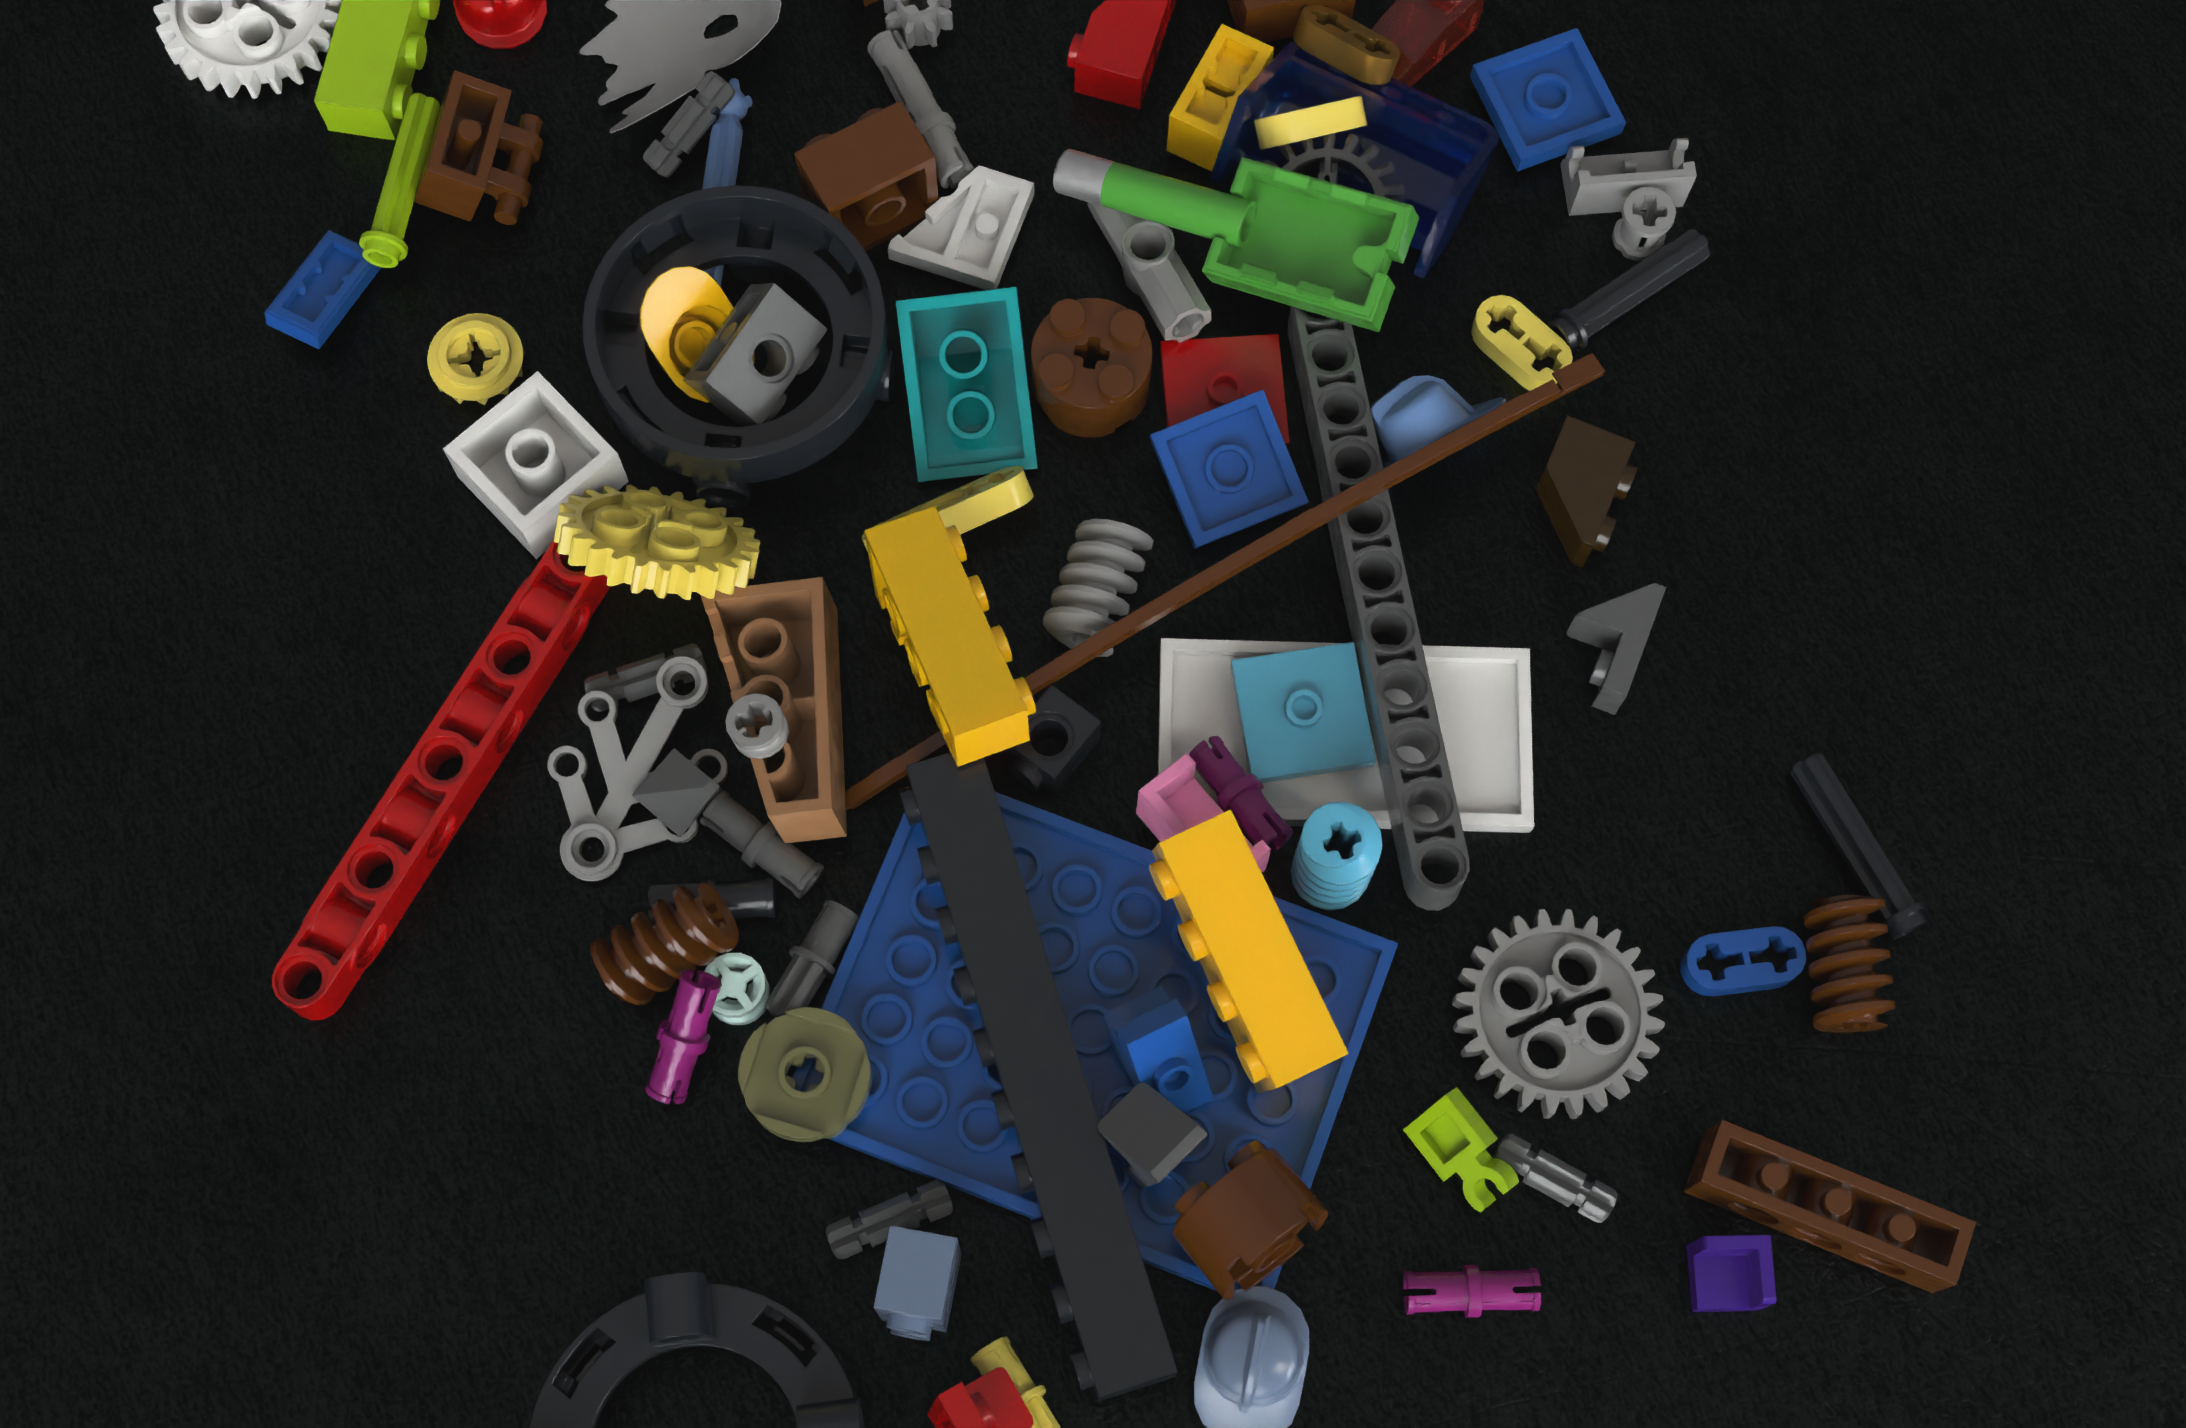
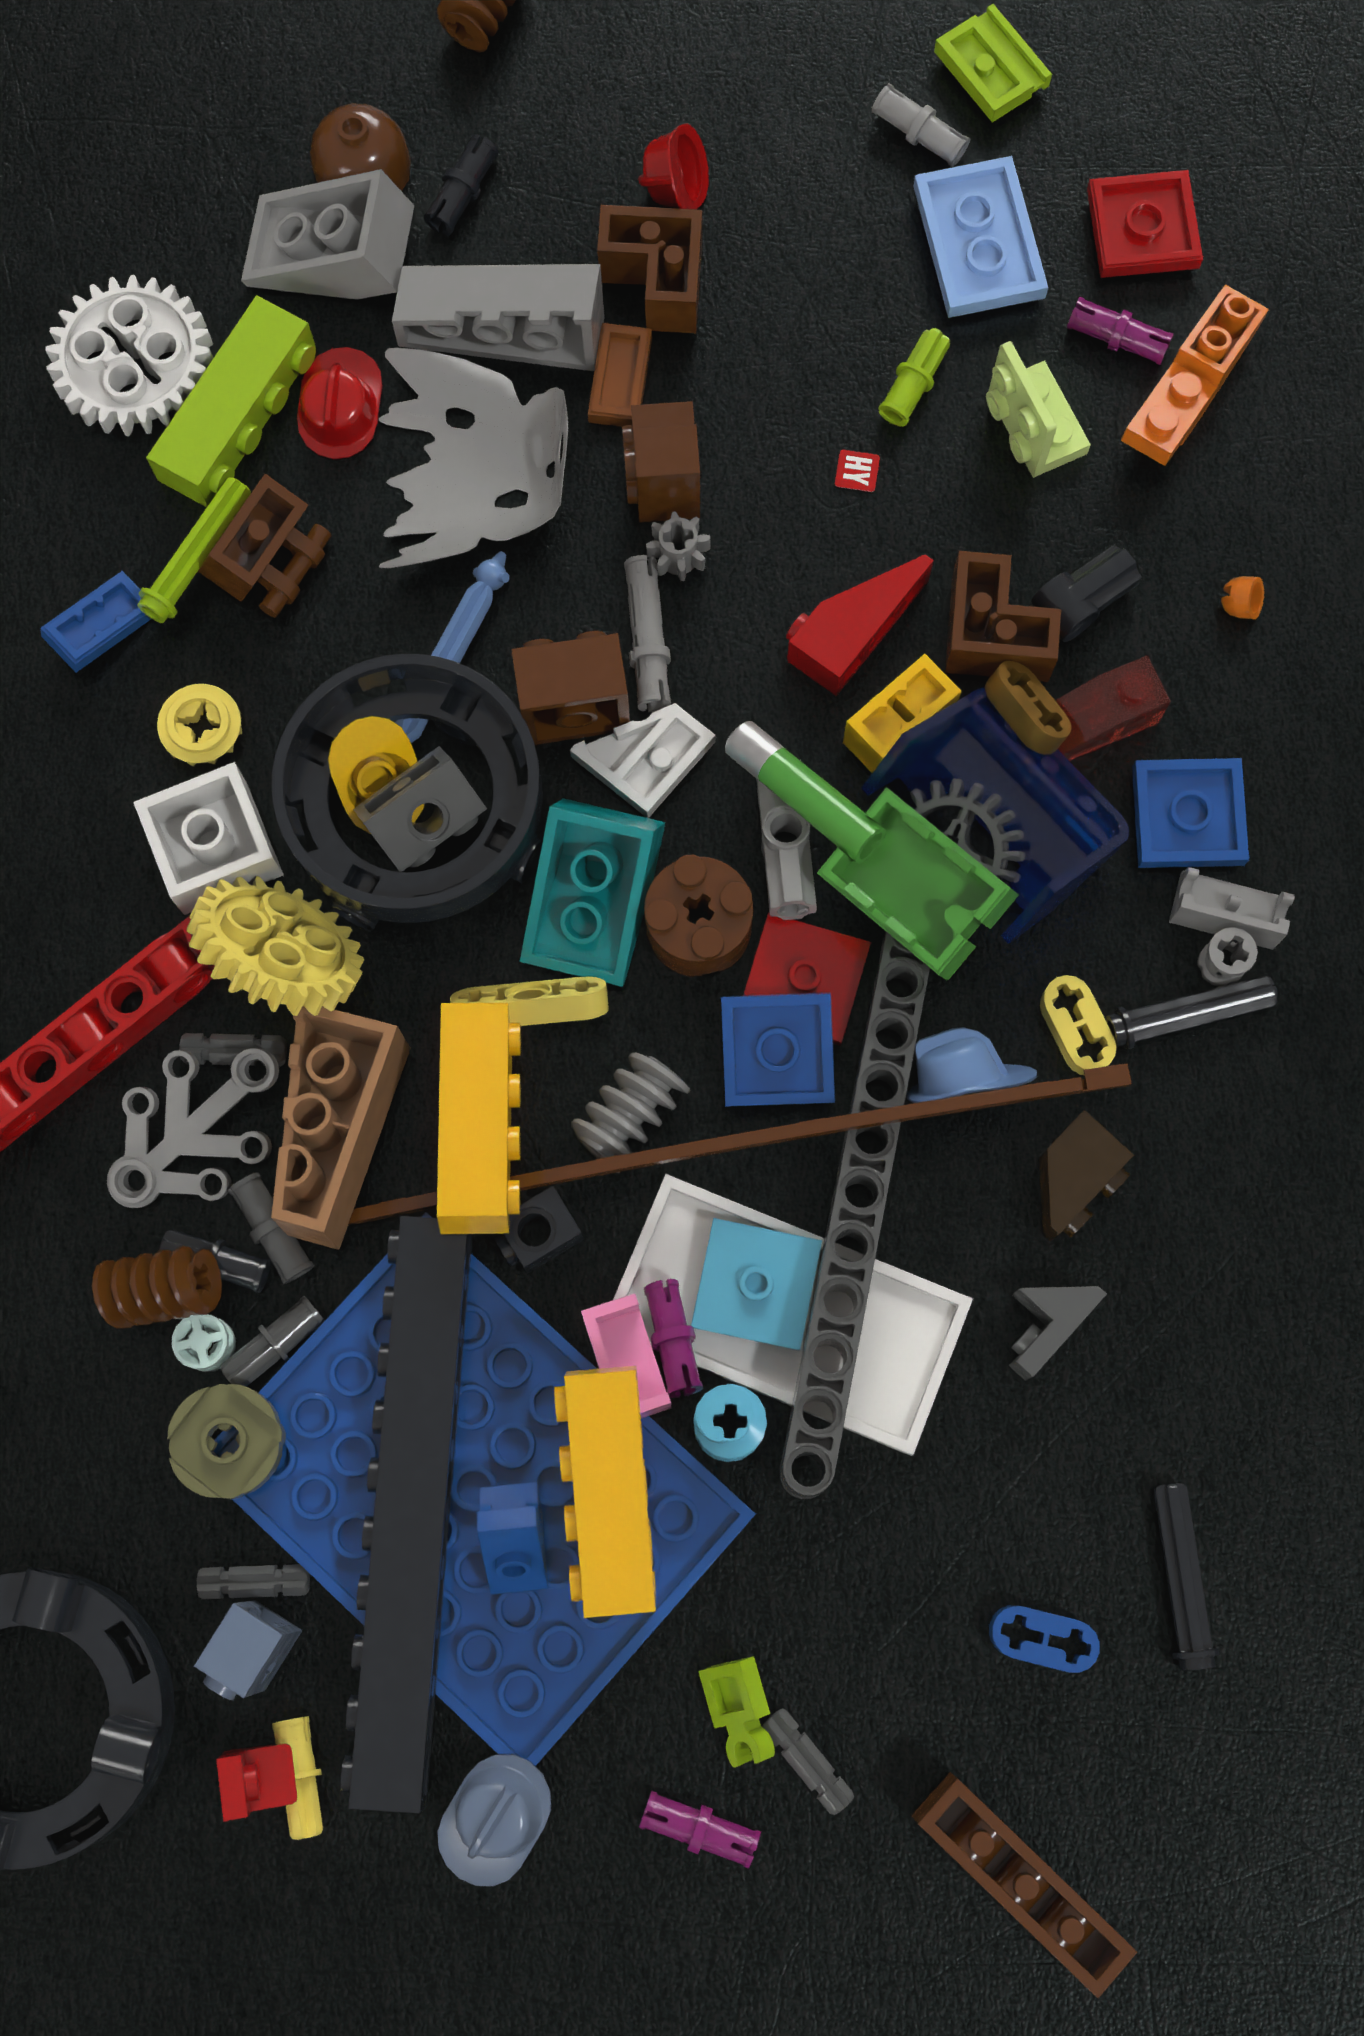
camera: 25 degrees right, 5 degrees up
dark grey slope [632,748,722,837] -> none
dark grey axle [643,71,735,178] -> none
magenta pin [645,970,722,1104] -> none
light grey bush [725,693,789,759] -> none
dark grey slope [1097,1082,1208,1188] -> none
reddish brown brick [1172,1140,1328,1300] -> none
light yellow beam [1254,96,1367,150] -> none
light grey gear [1452,909,1665,1119] -> none
dark purple panel [1687,1235,1776,1312] -> none
reddish brown piece [1803,895,1895,1033] -> none

